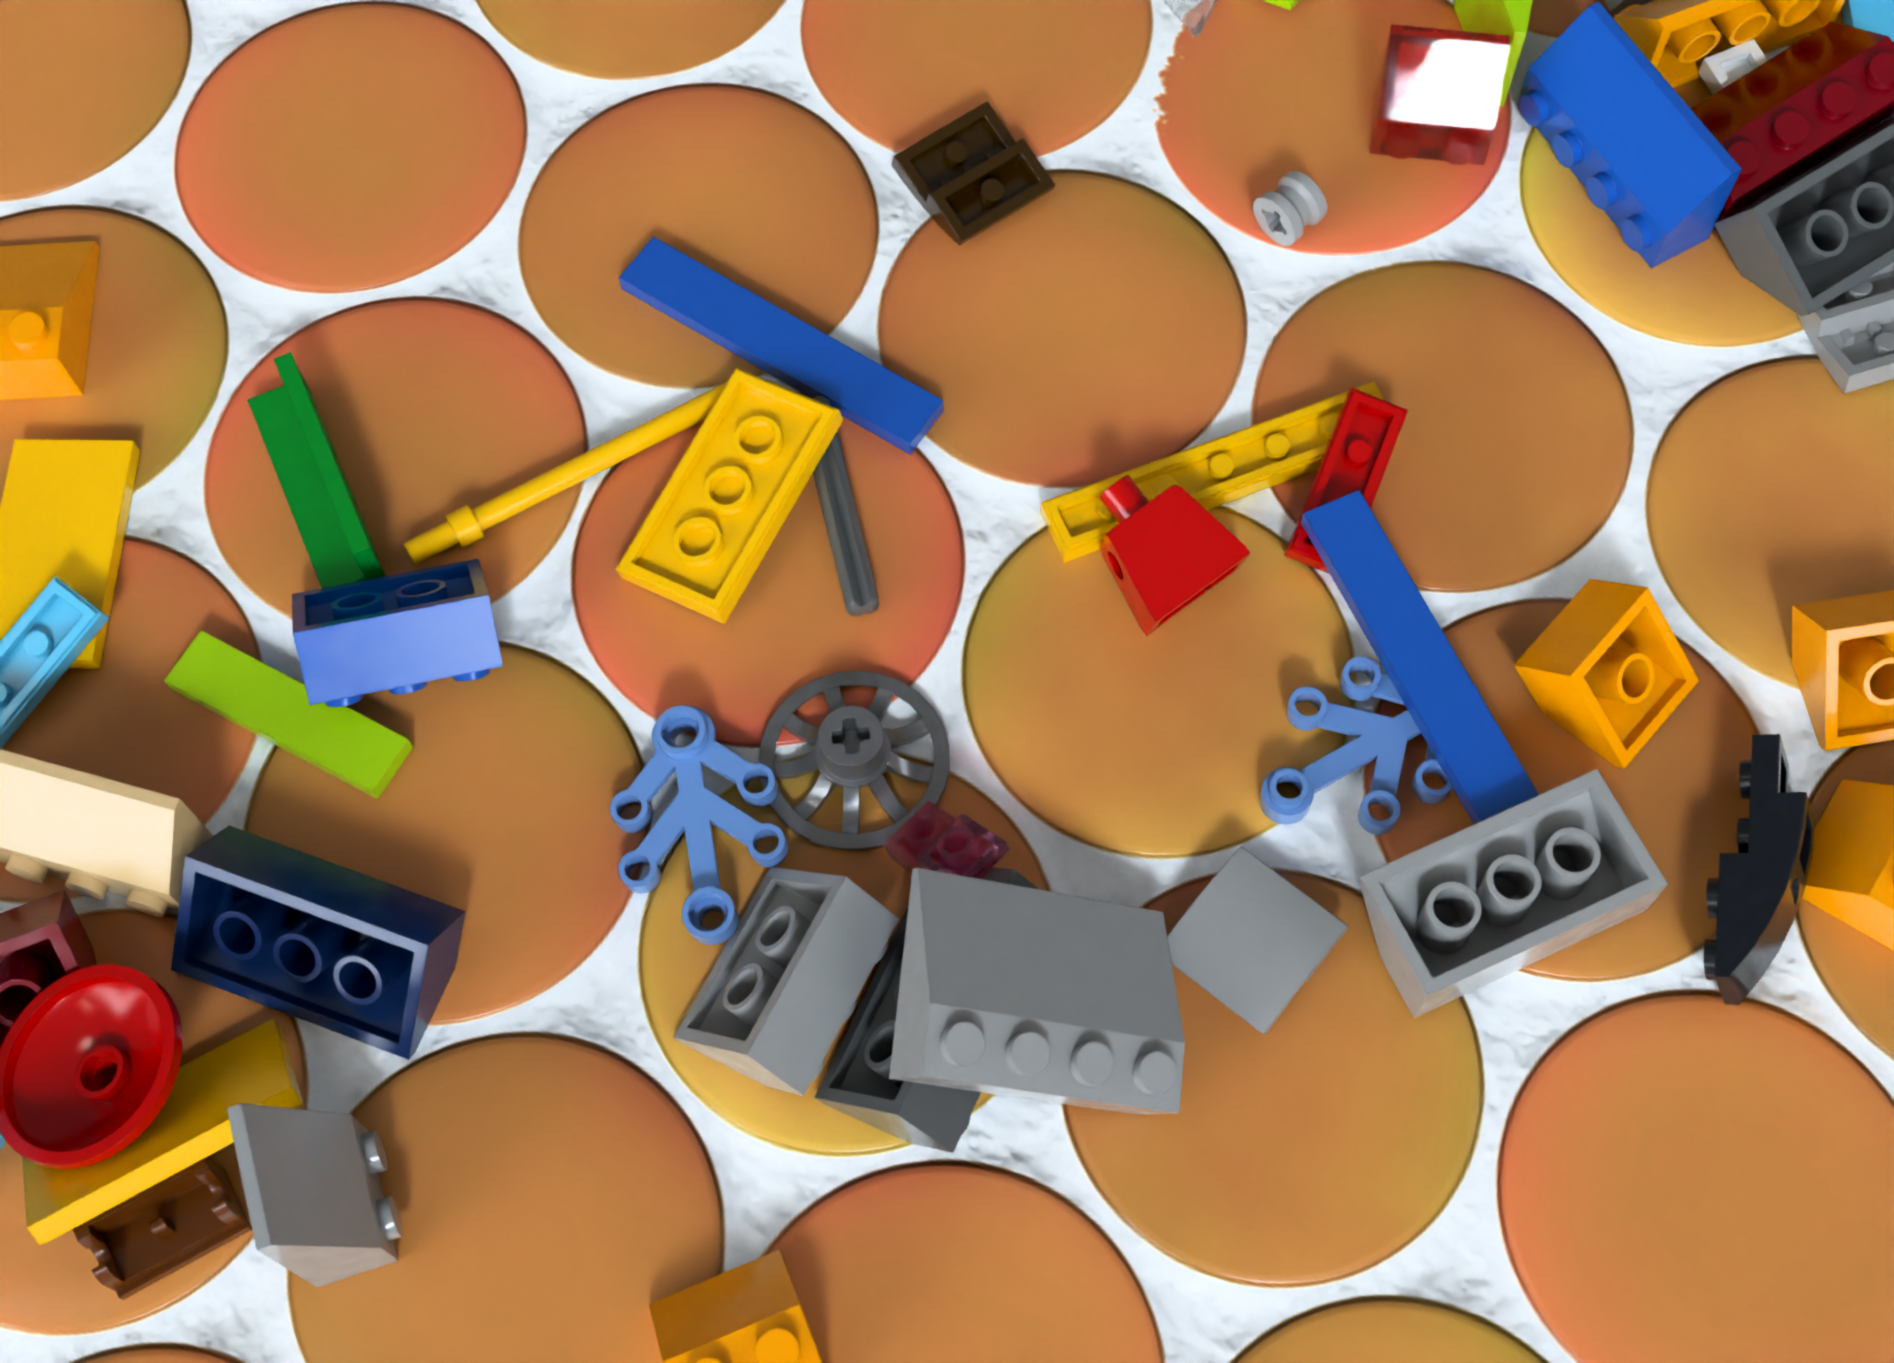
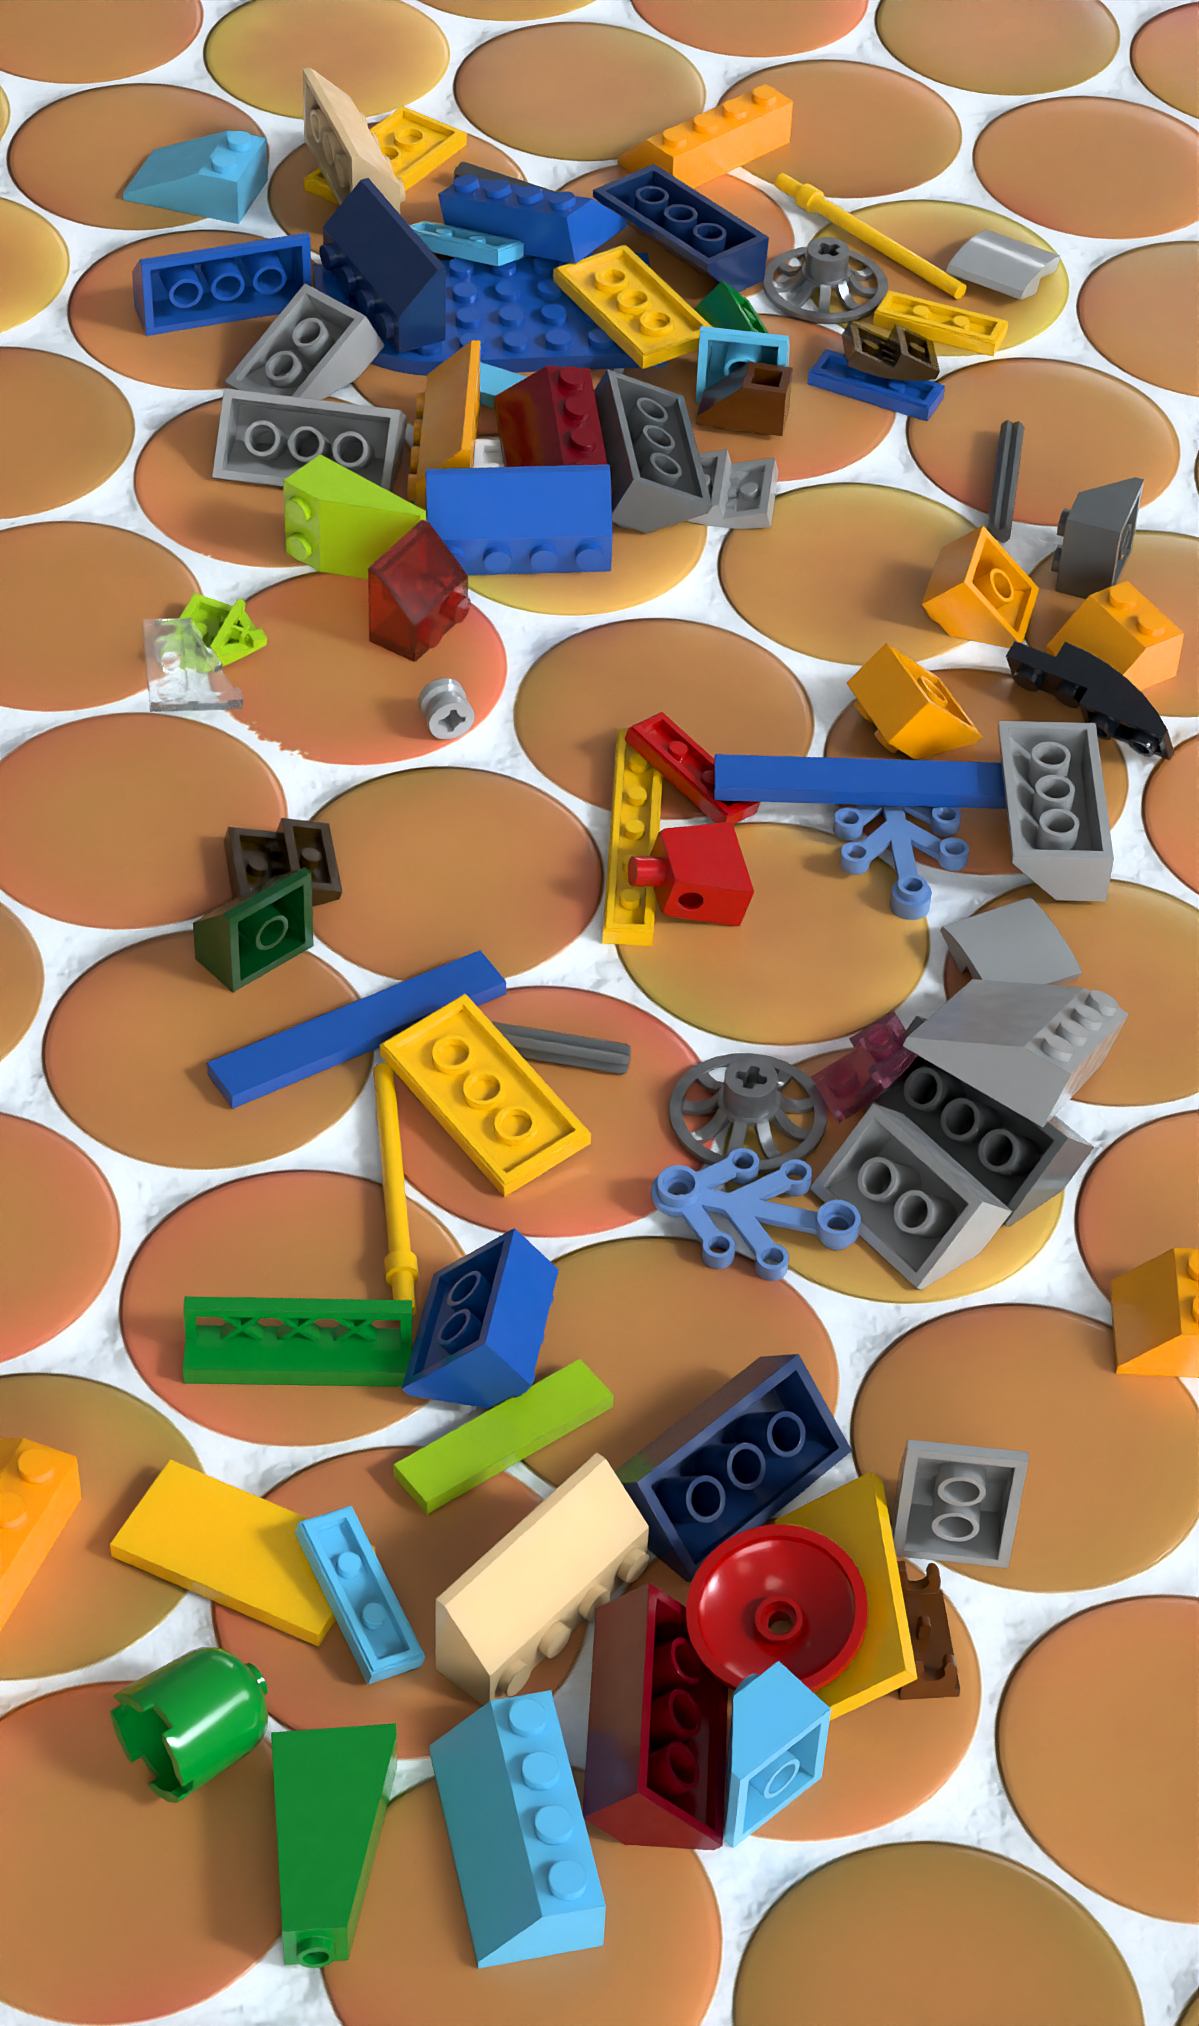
camera: 70 degrees left, 20 degrees down
none -> dark green slope [193,867,314,993]

